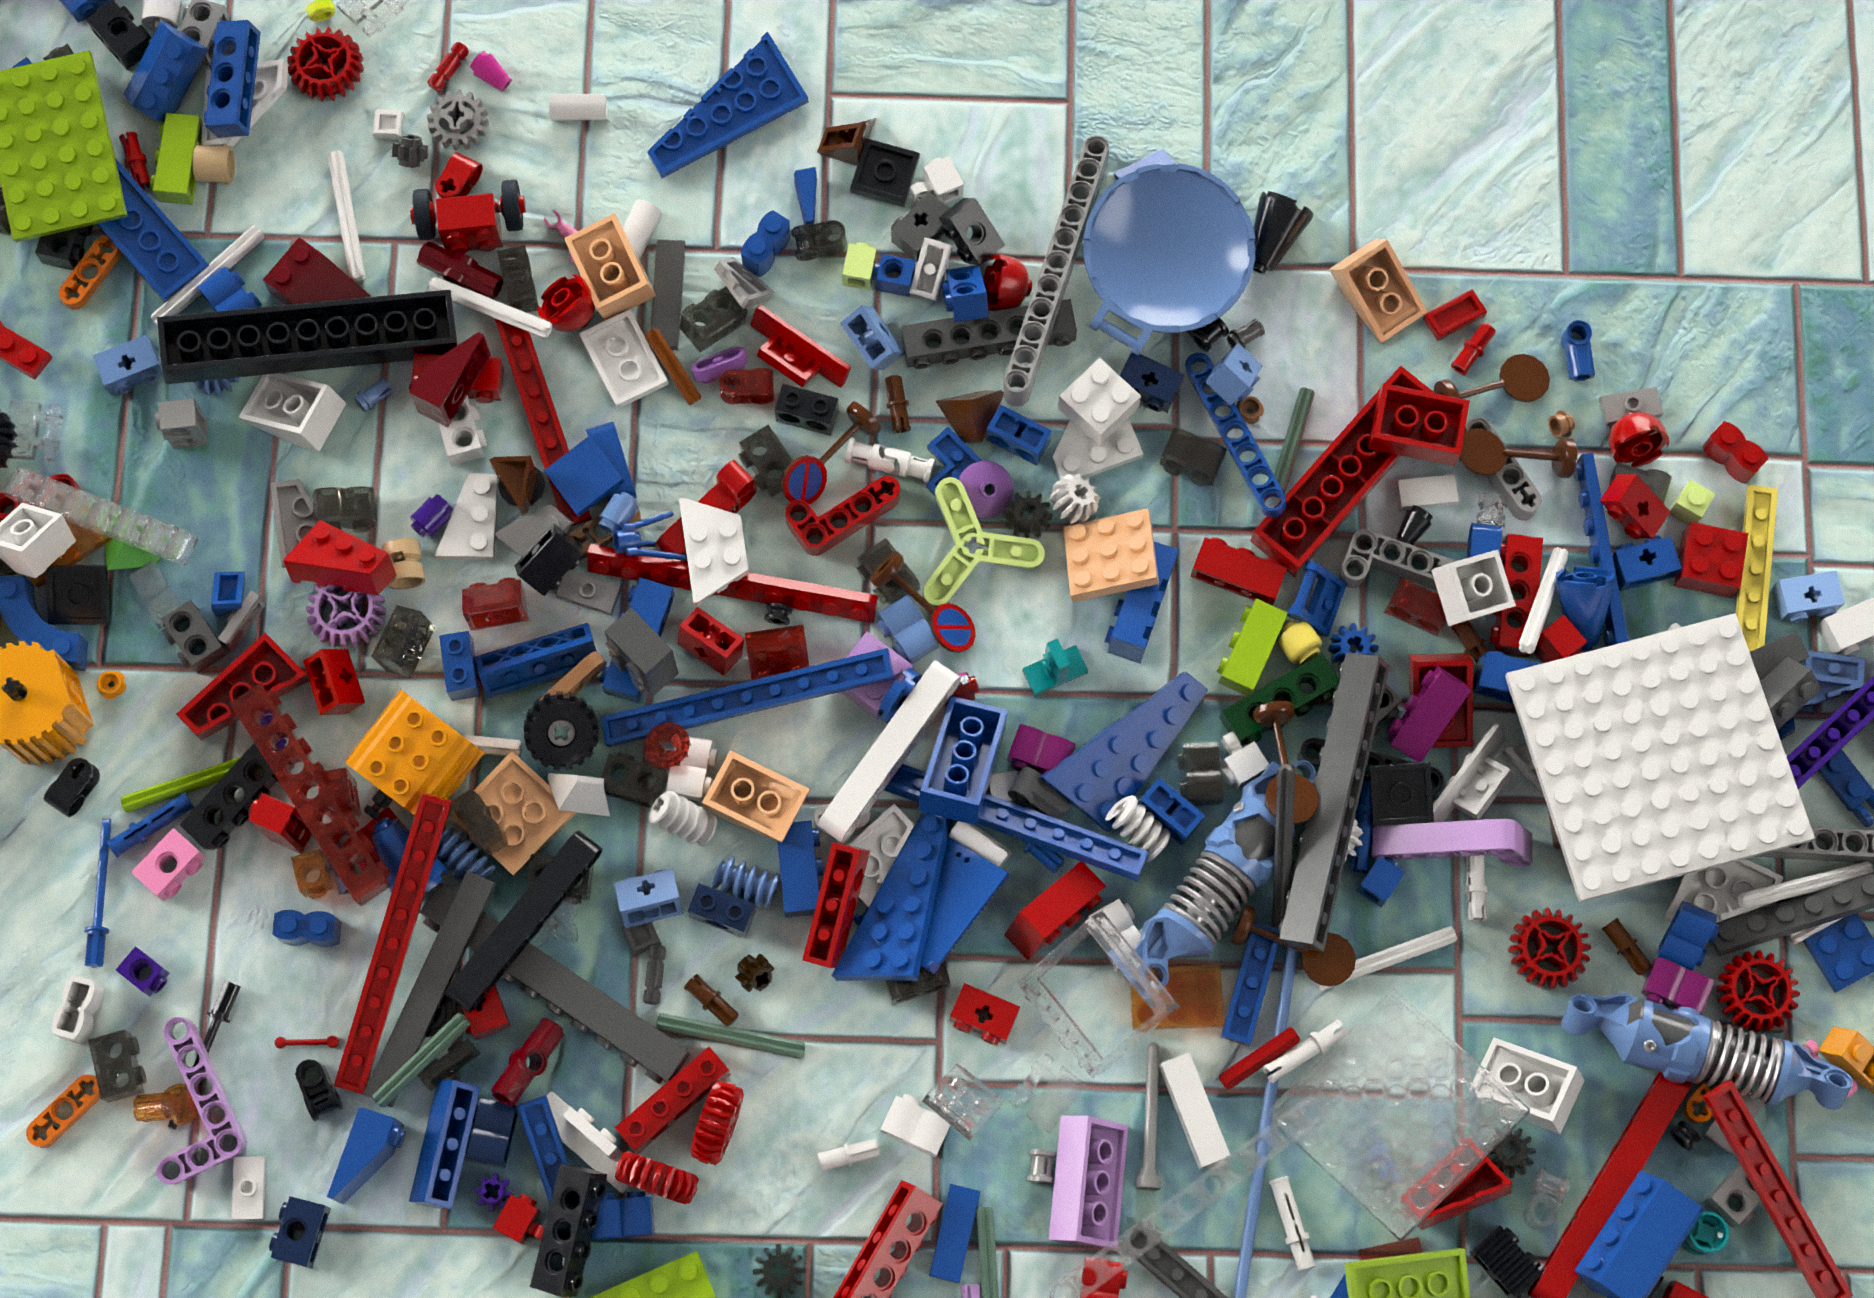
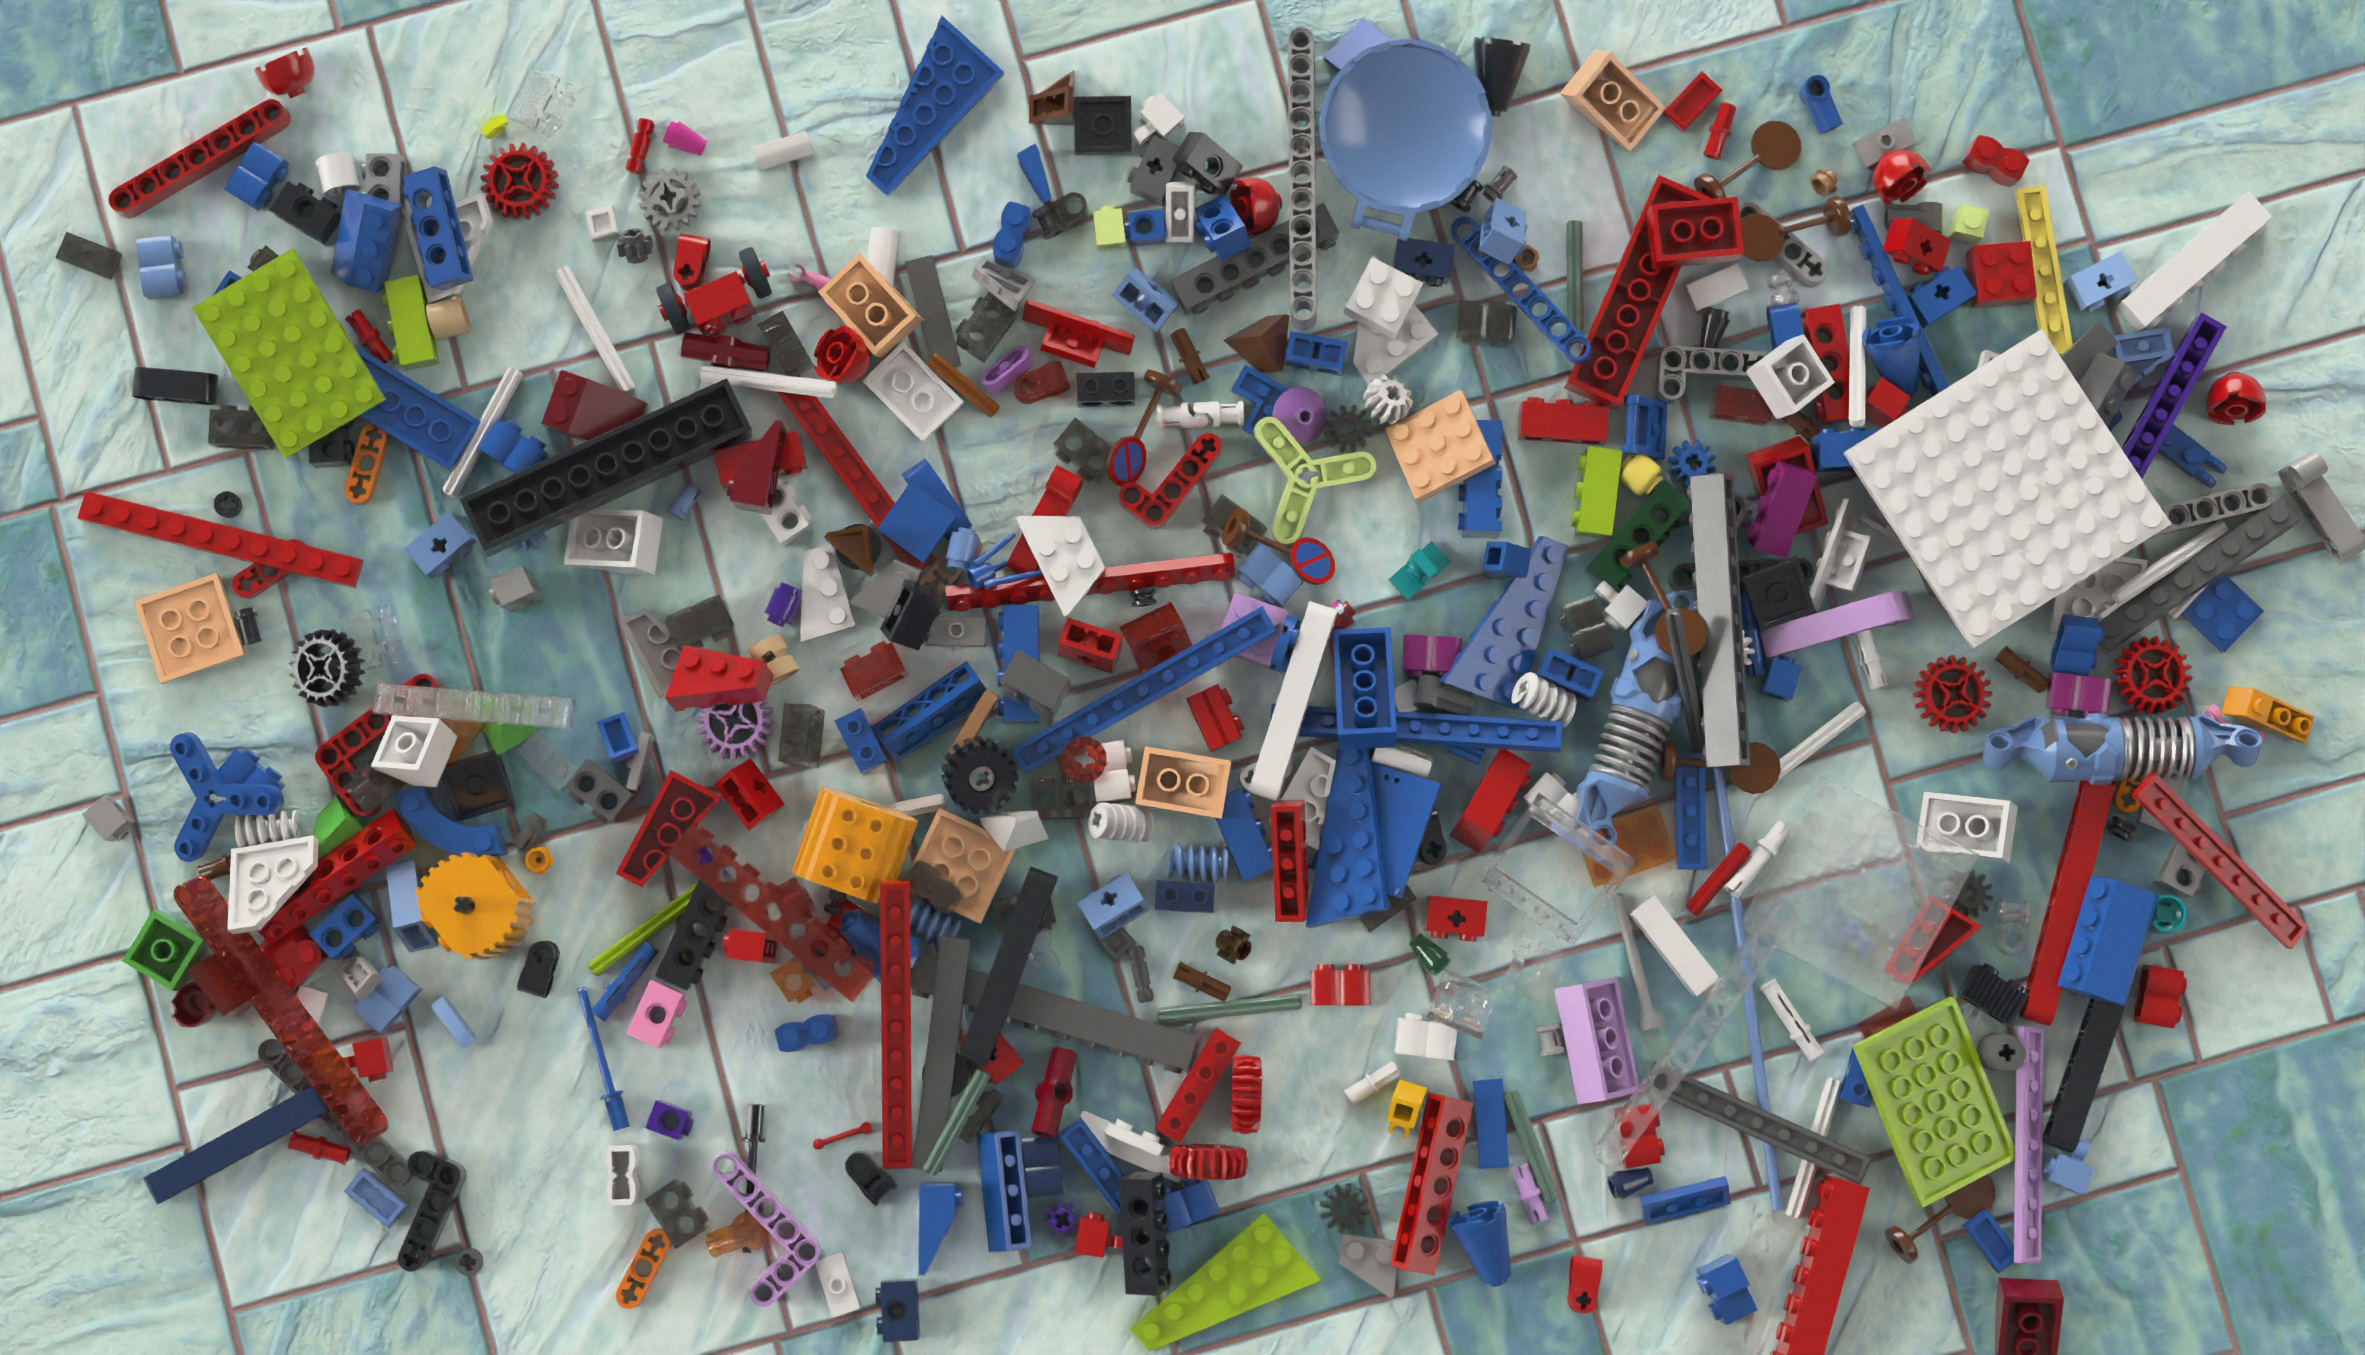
camera: 20 degrees left, 10 degrees up
none -> dark grey pin [513,812,547,851]
none -> red brick [1186,684,1245,753]
none -> red brick [1310,964,1370,1005]
none -> yellow brick [1386,1079,1428,1139]
none -> clear green cone [1409,933,1452,976]
none -> black piece [1419,807,1447,865]
none -> blue slope [1482,542,1532,578]

